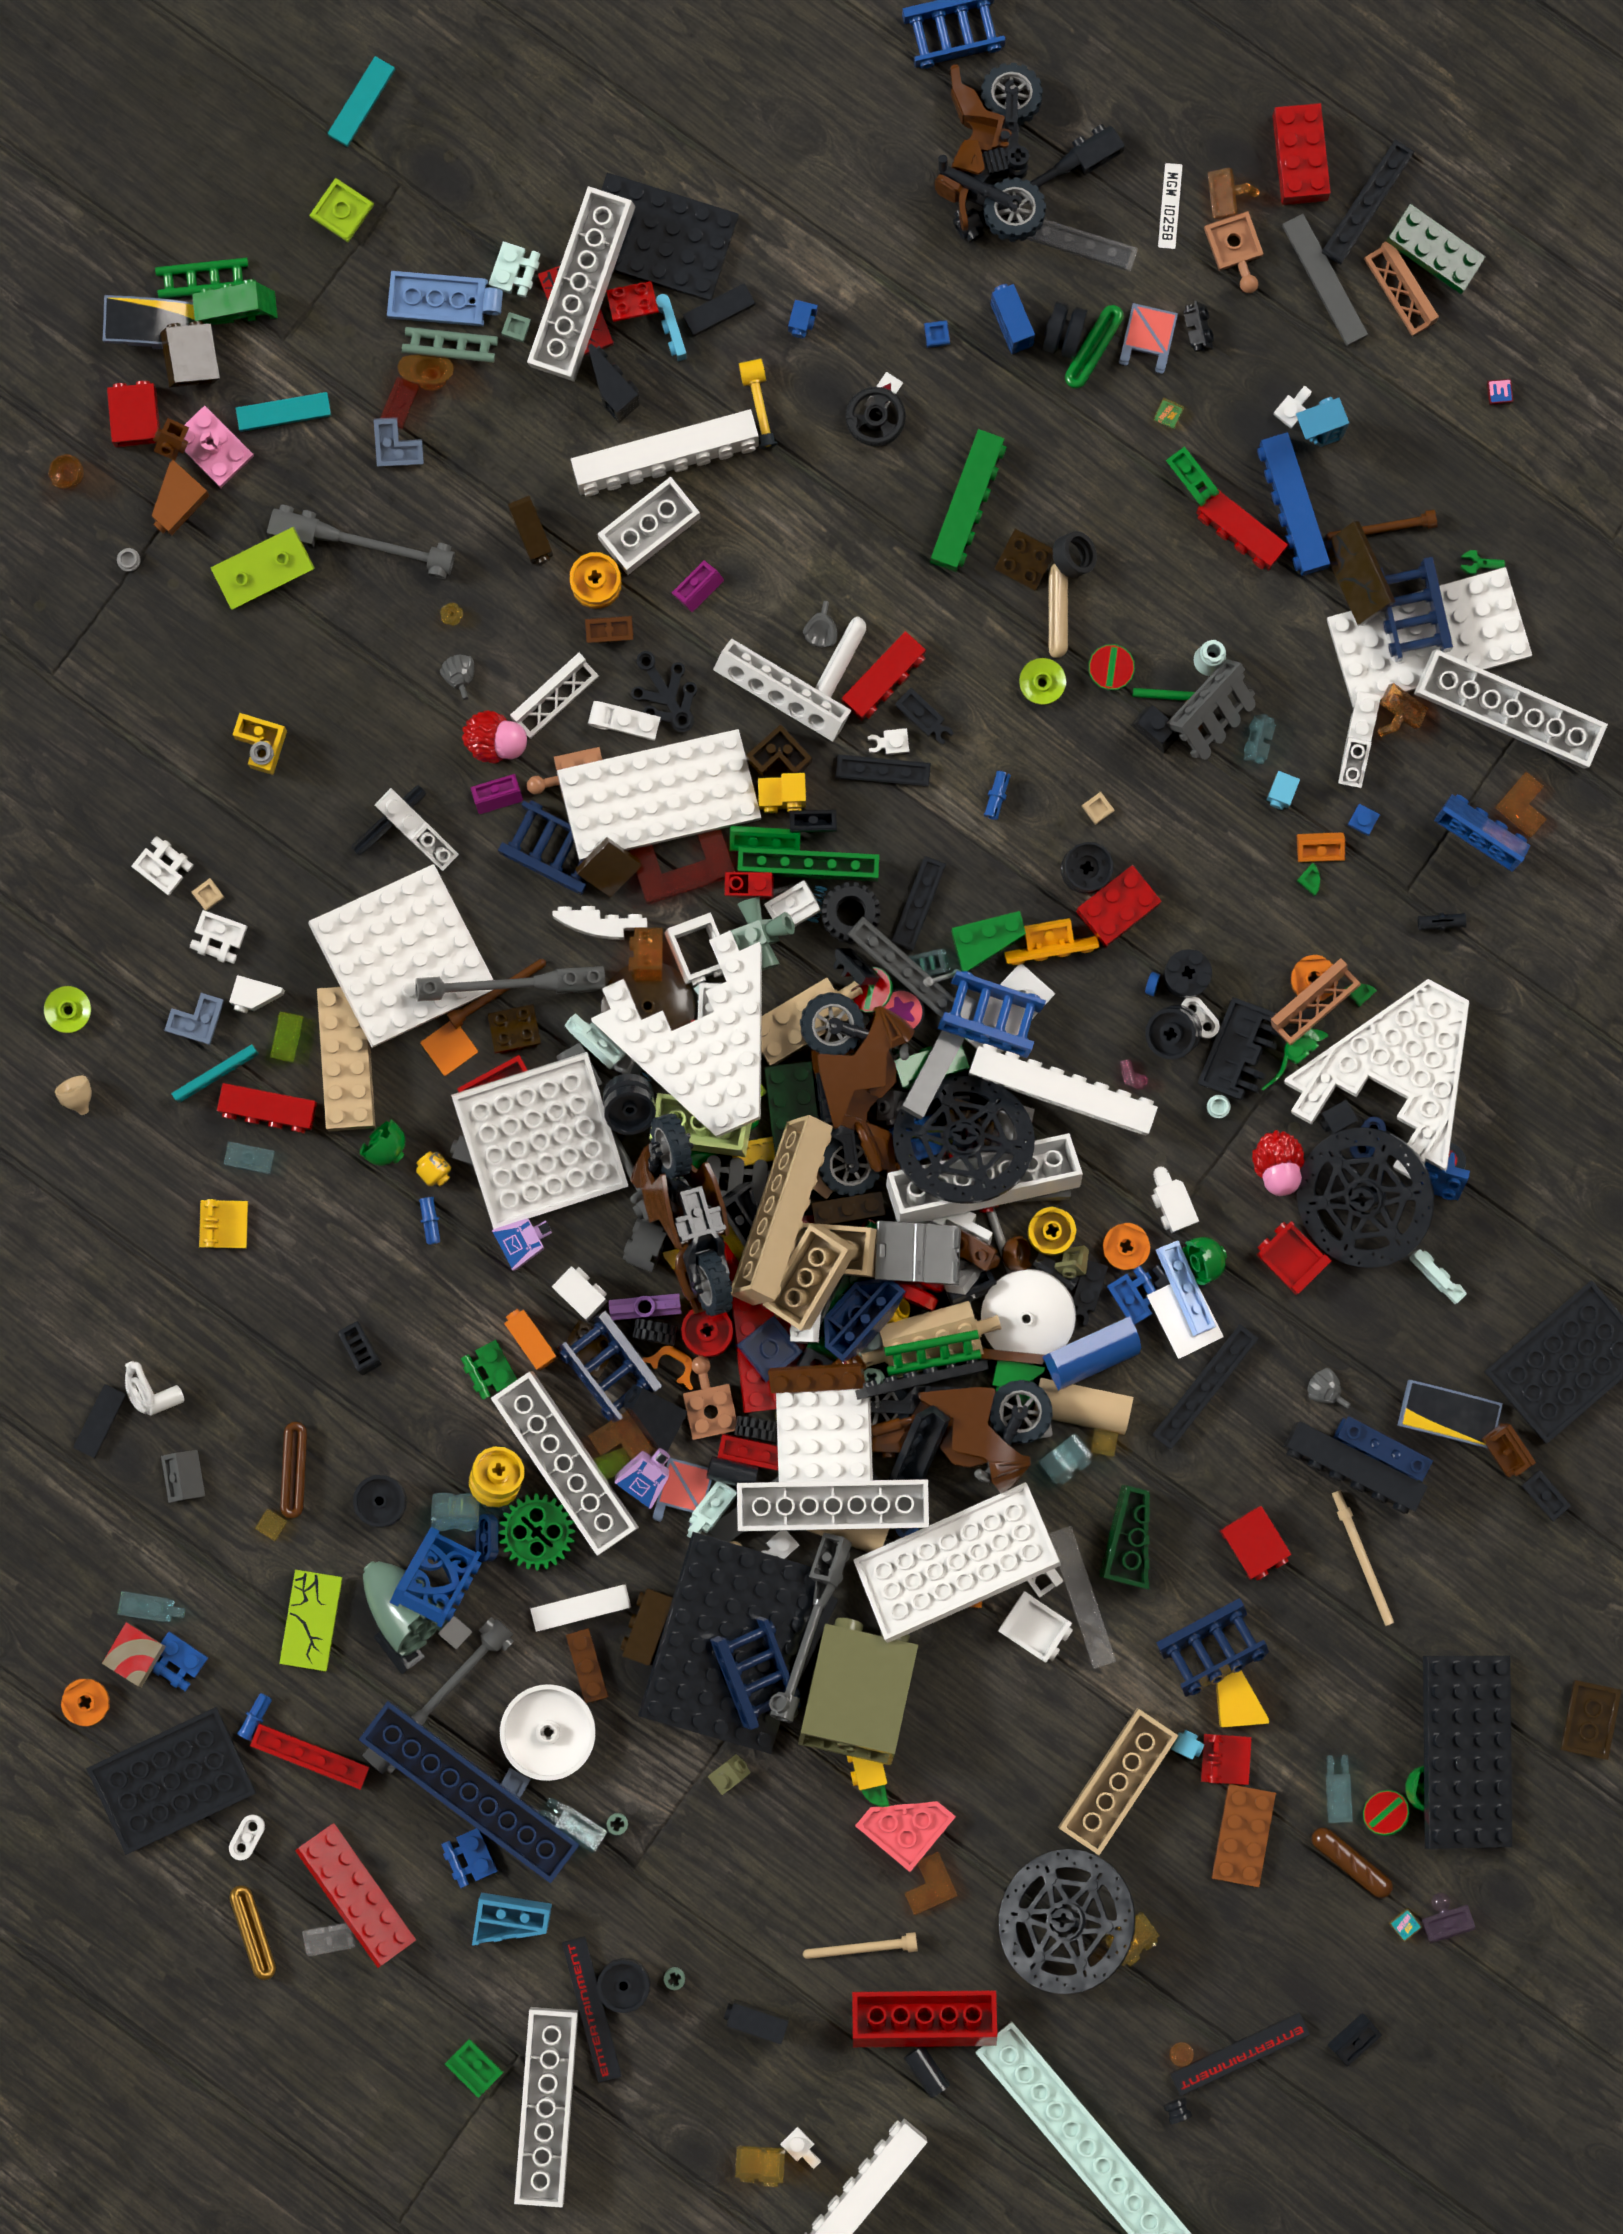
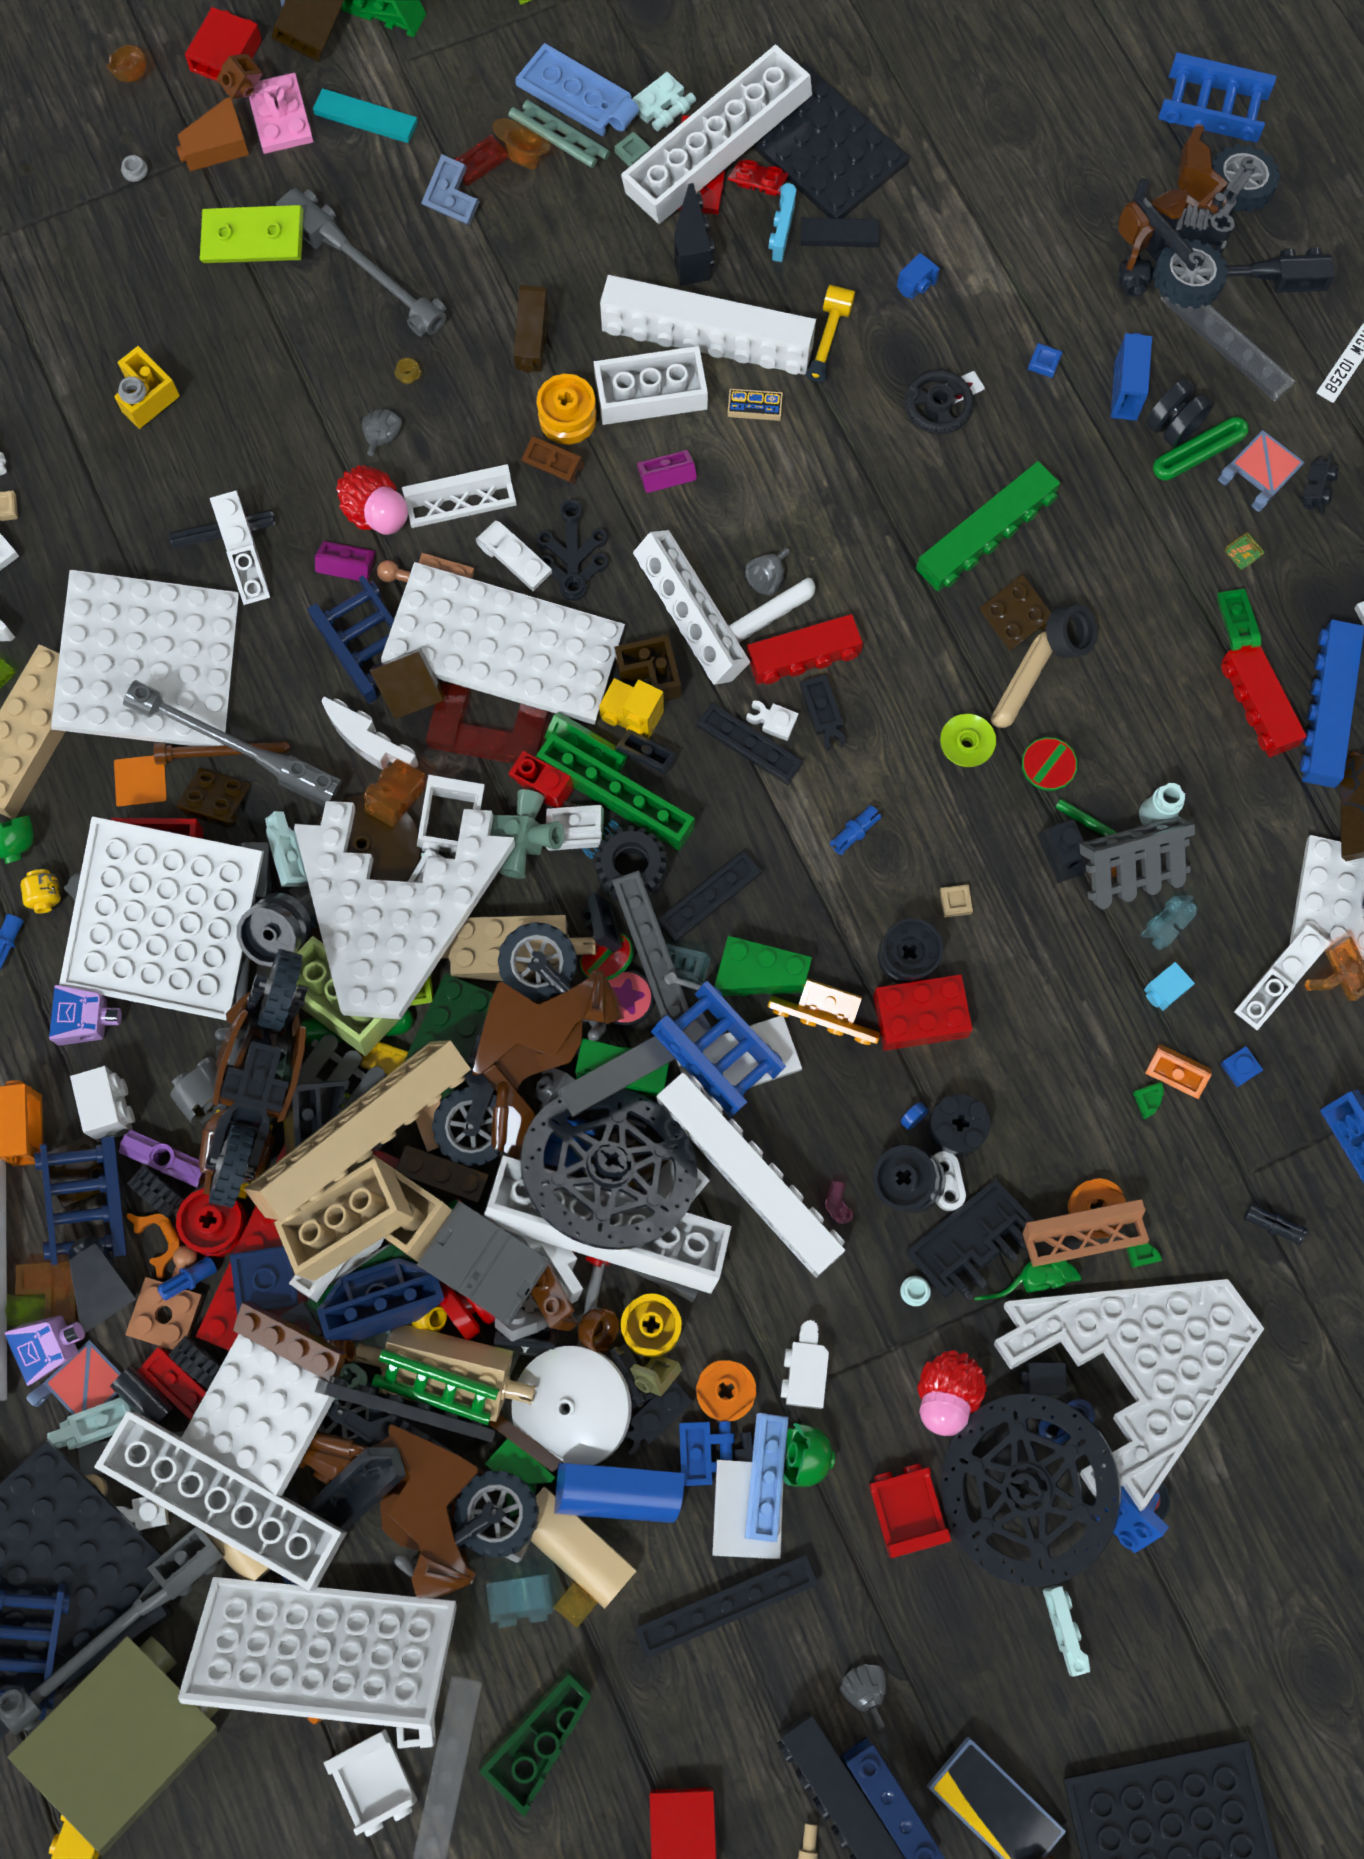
camera: 30 degrees right, 10 degrees down
none -> blue axle [157,1256,217,1300]
none -> tile [728,389,782,421]

